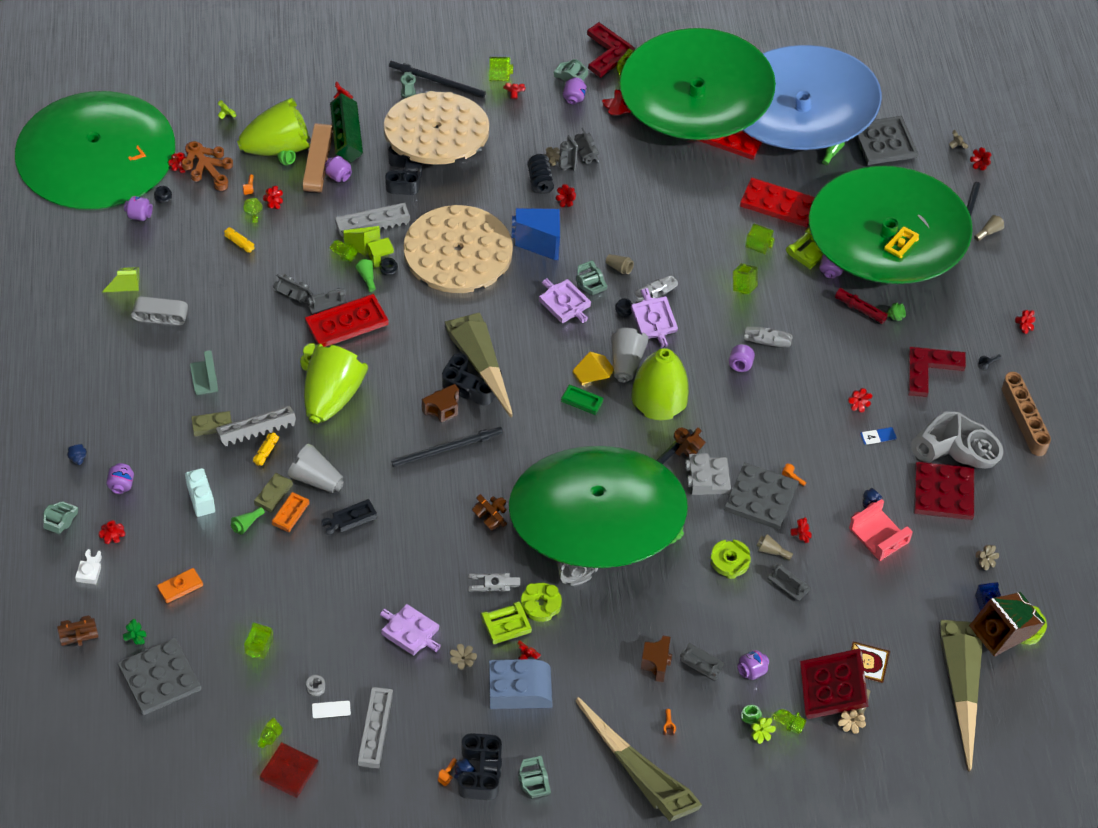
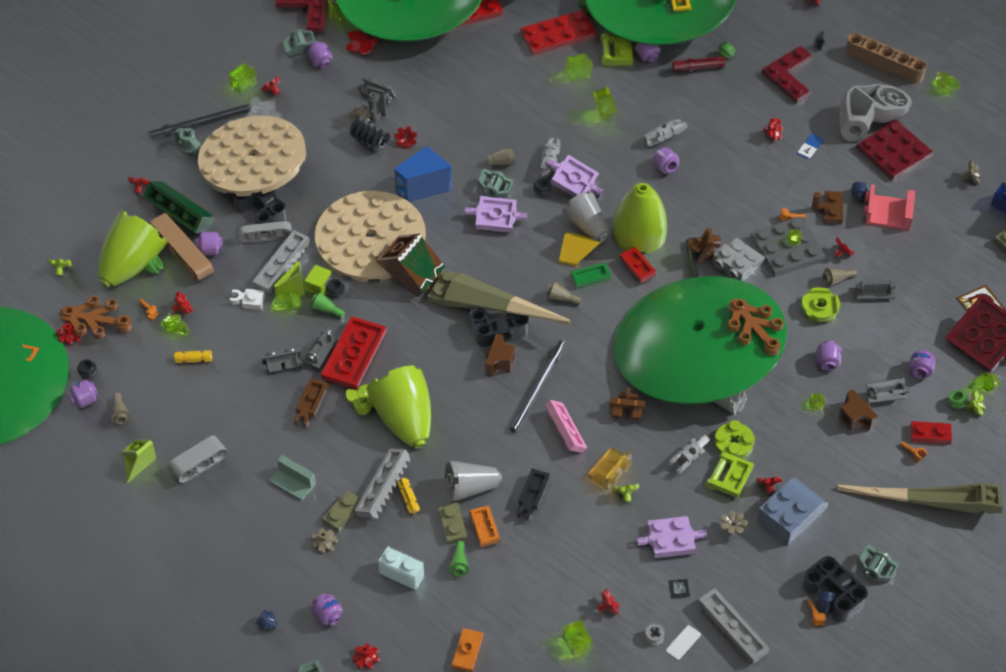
camera: 40 degrees left, 0 degrees up
none -> dark tan cone [111,393,131,425]
none -> white plate [230,289,265,310]
none -> light grey beam [238,221,292,243]
none -> clear plate [249,96,282,118]
none -> reddish brown plate [294,378,329,428]
none -> dark tan plant [311,528,338,553]
none -> reddish brown slope [376,233,445,293]
none -> dark tan cone [546,282,582,305]
none -> bright pink plate [546,400,587,453]
none -> clear yellow bracket [588,447,632,490]
none -> red plant [597,589,620,615]
none -> lime plant [612,484,639,502]
none -> red plate [620,247,656,284]
none -> black sticker [669,579,690,598]
none -> dark orange plant [728,299,784,356]
none -> clear neon green hinge [787,229,802,245]
none -> clear neon green hinge [809,393,825,410]
none -> reddish brown plate [811,191,843,225]
none -> medium lavender head [816,341,842,371]
none -> red plate [910,421,952,444]
none -> clear neon green piece [935,71,960,90]

